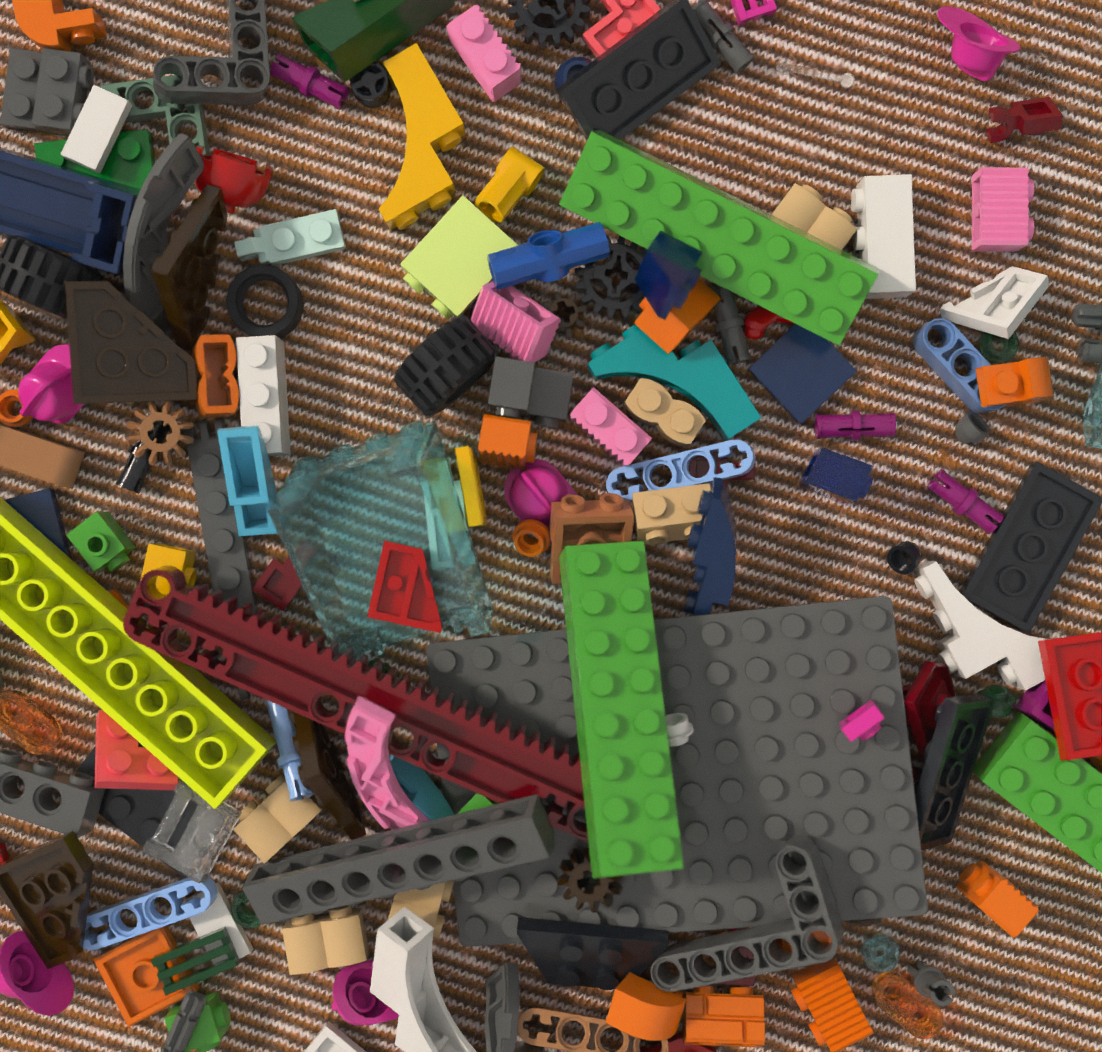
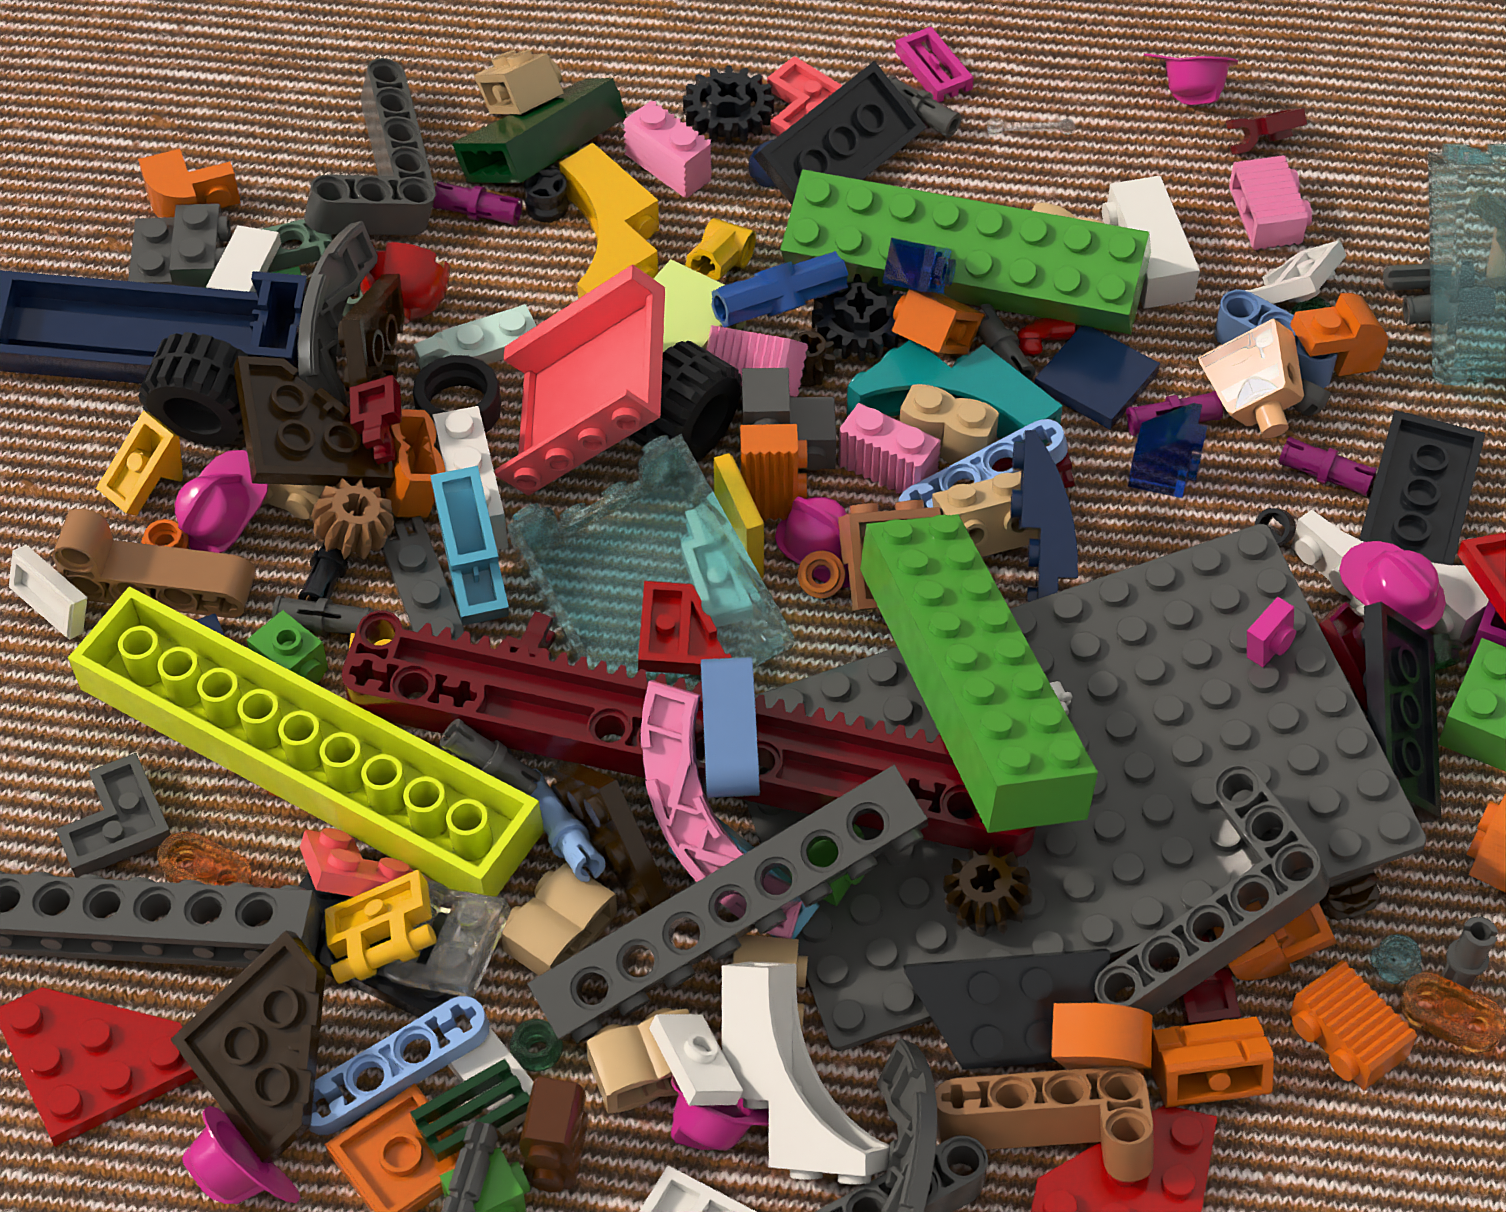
camera: 10 degrees left, 35 degrees down
none -> dark grey pin [272,596,374,636]
none -> yellow plate [324,869,437,984]
none -> dark red plate [350,375,402,465]
none -> dark grey pin [440,718,541,796]
none -> coral panel [494,264,665,496]
none -> reddish brown brick [519,1077,589,1193]
none -> white plate [649,1014,743,1106]
none -> medium blue beam [701,657,760,798]
none -> light nougat torso [1198,318,1304,438]
none -> dark pink piece [1339,541,1446,630]

